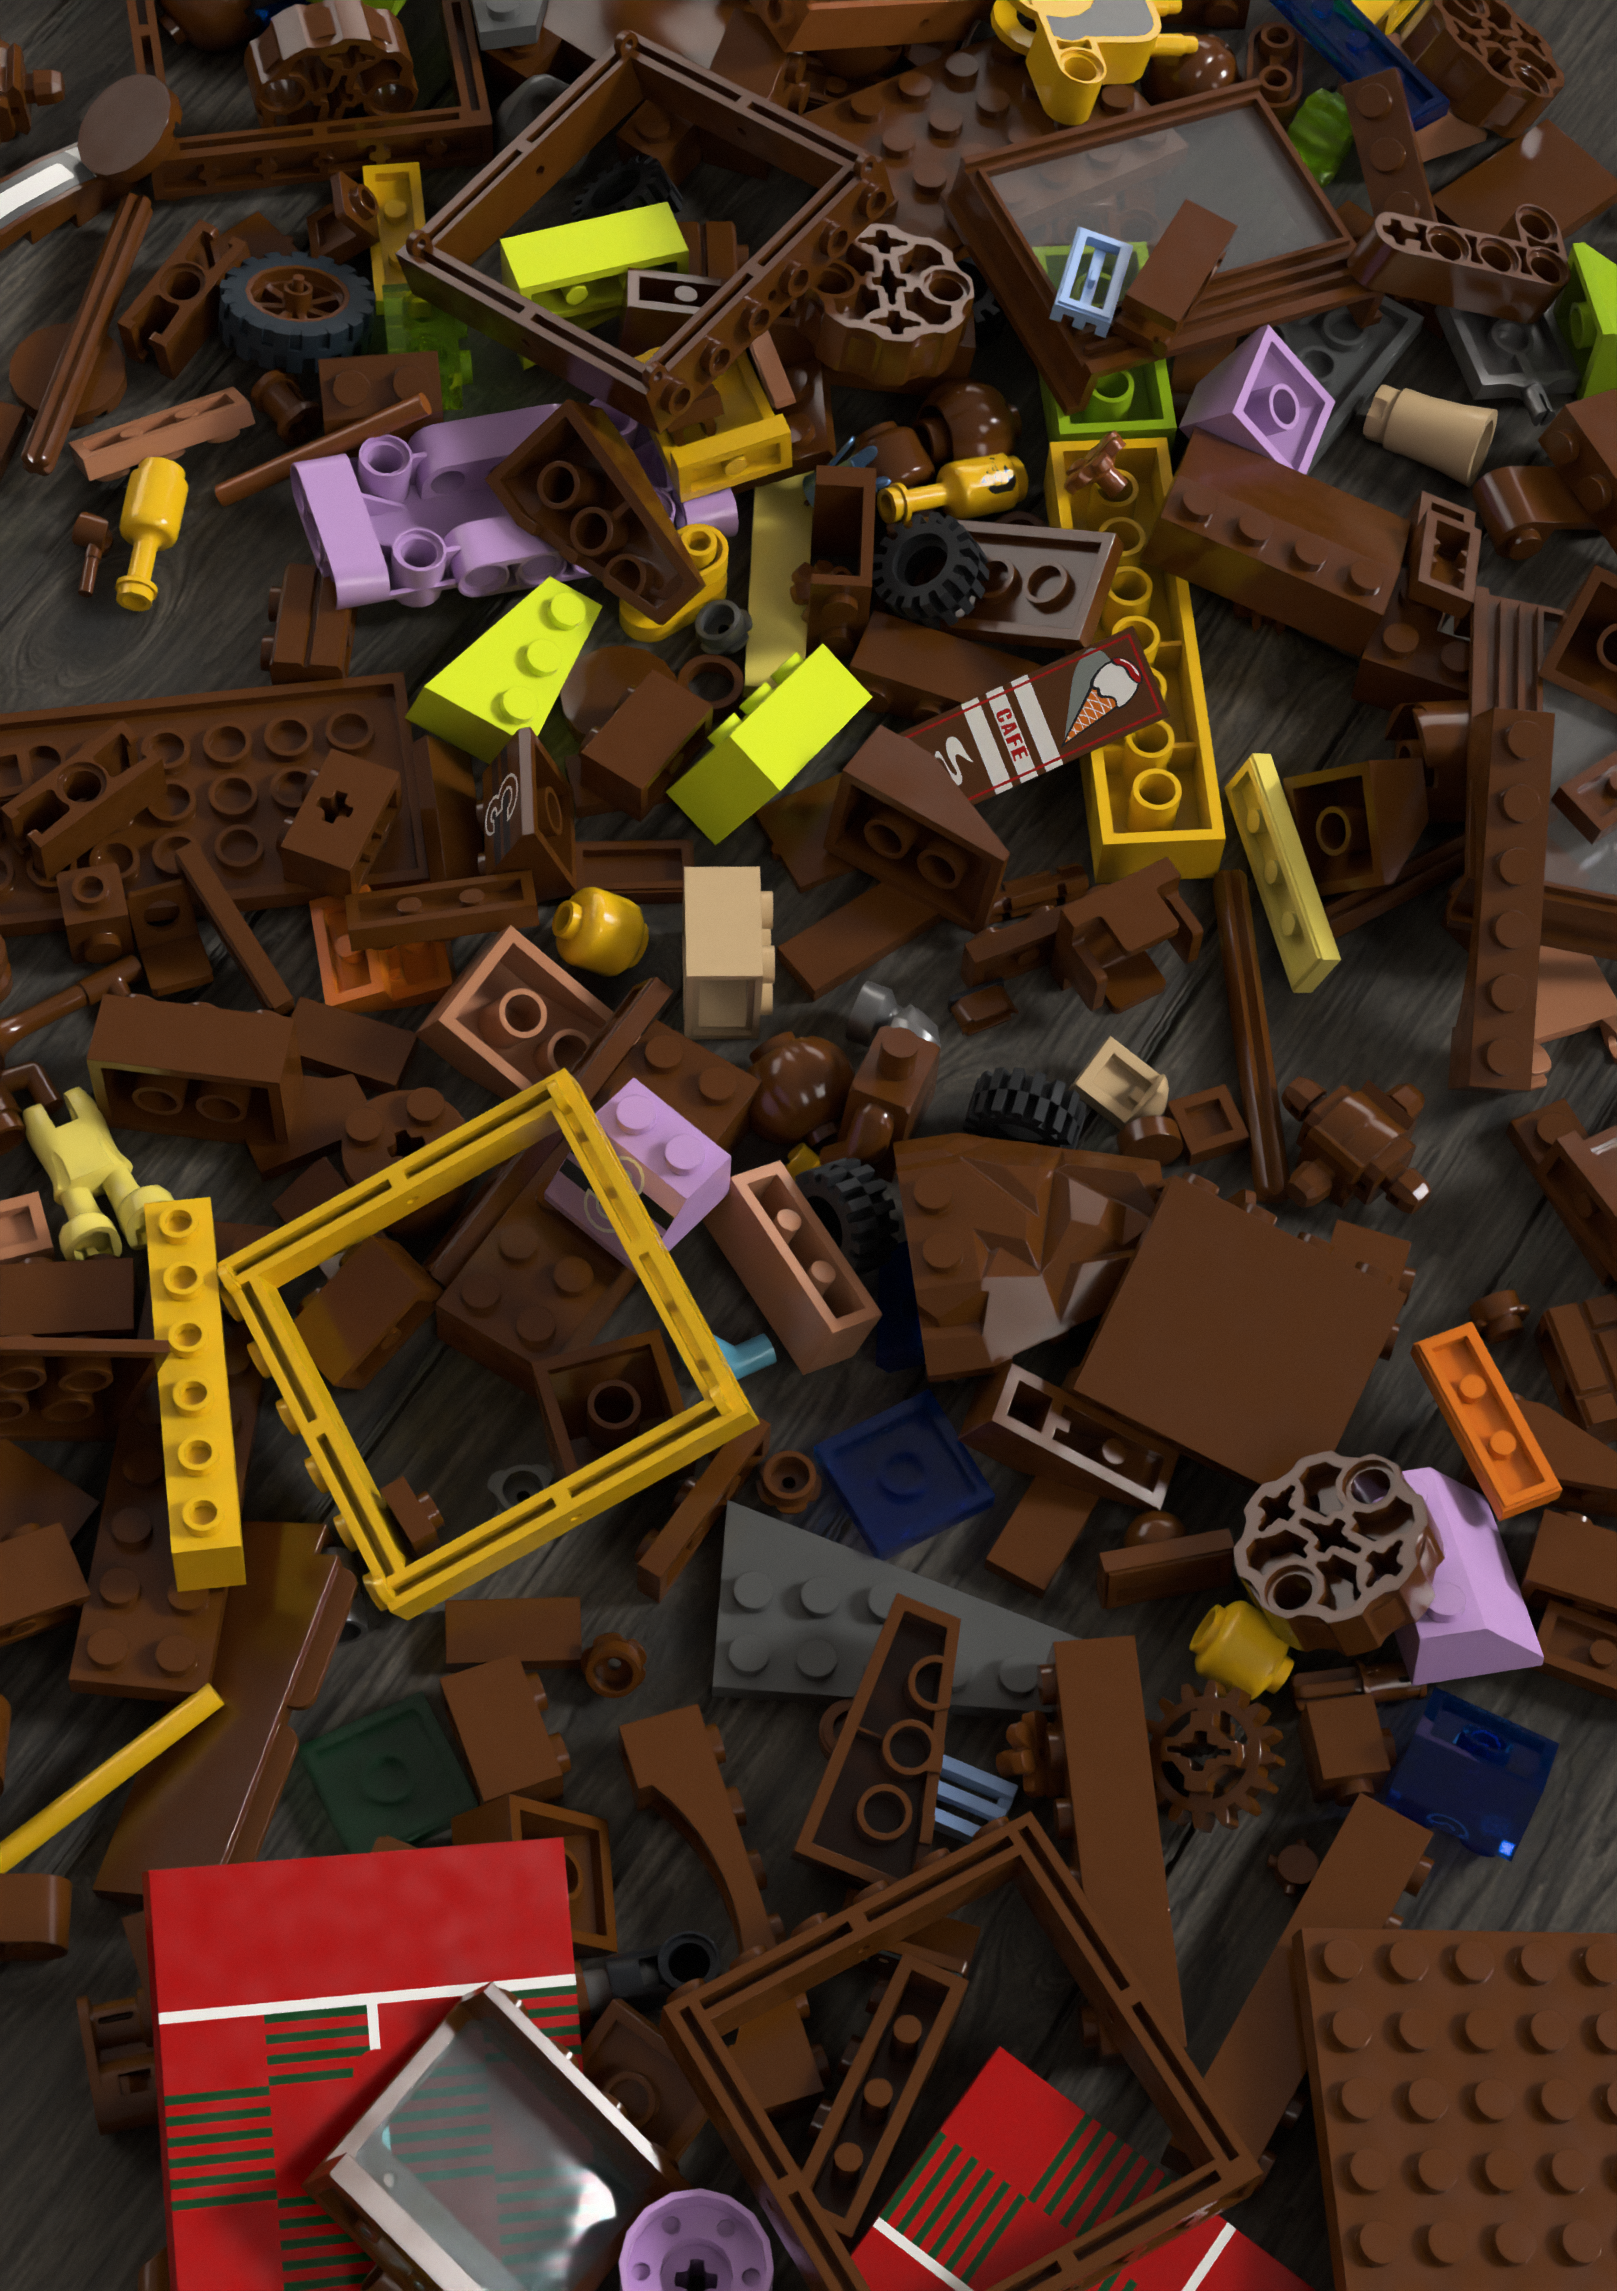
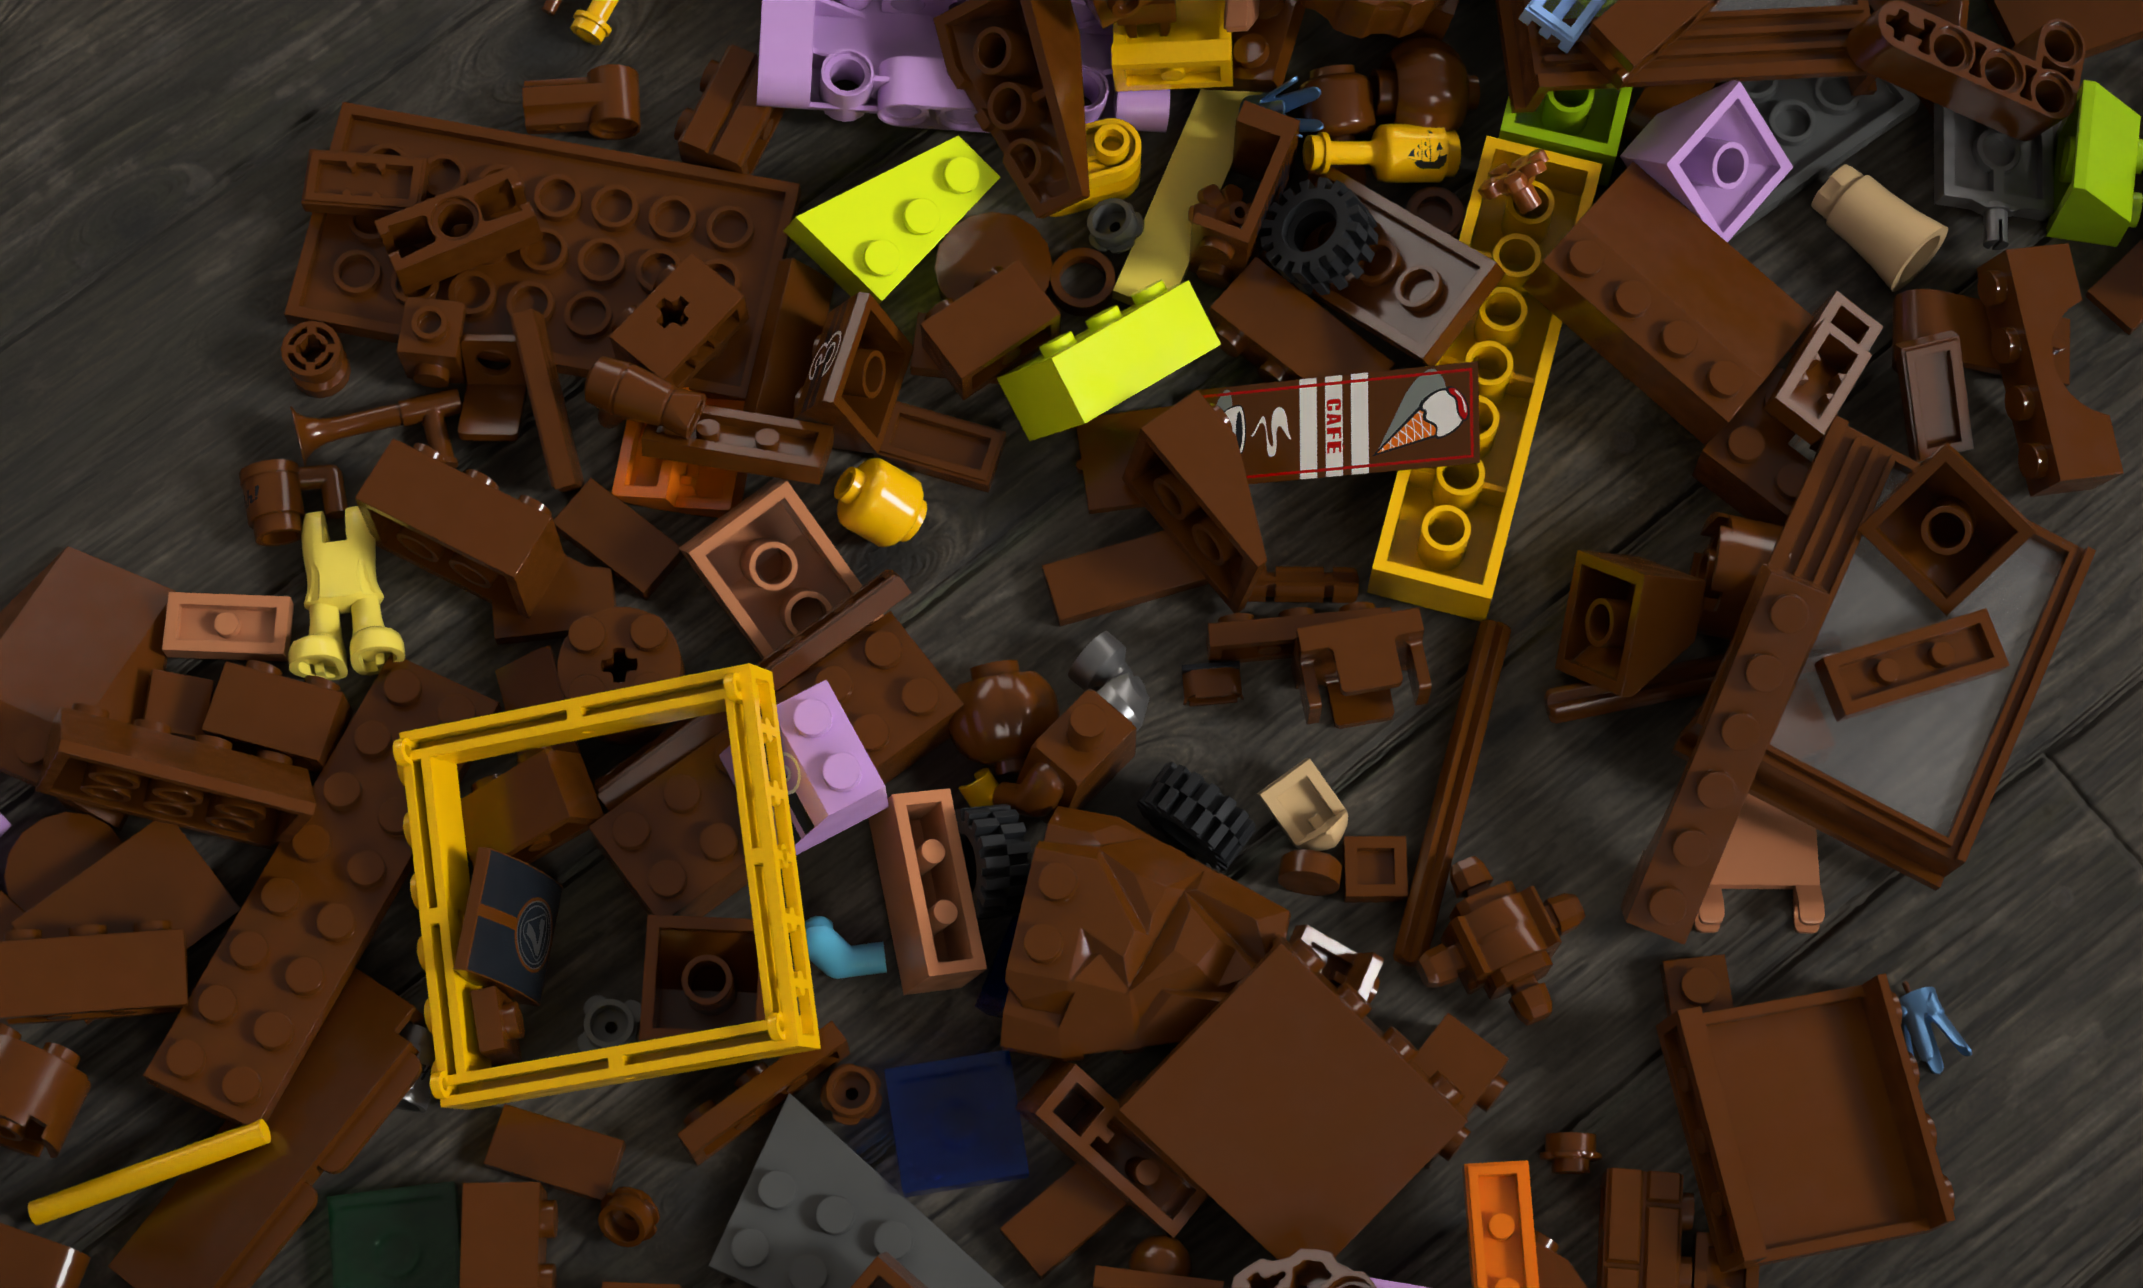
camera: 25 degrees right, 10 degrees up
yellow brick [144,1197,246,1592] -> none
tan piece [682,867,775,1039] -> none
light yellow tile [1224,753,1341,993] -> none
none -> black slope [454,847,563,1006]
none -> reddish brown piece [522,64,641,140]
none -> reddish brown piece [585,356,706,440]
none -> reddish brown tile [1894,330,1974,462]

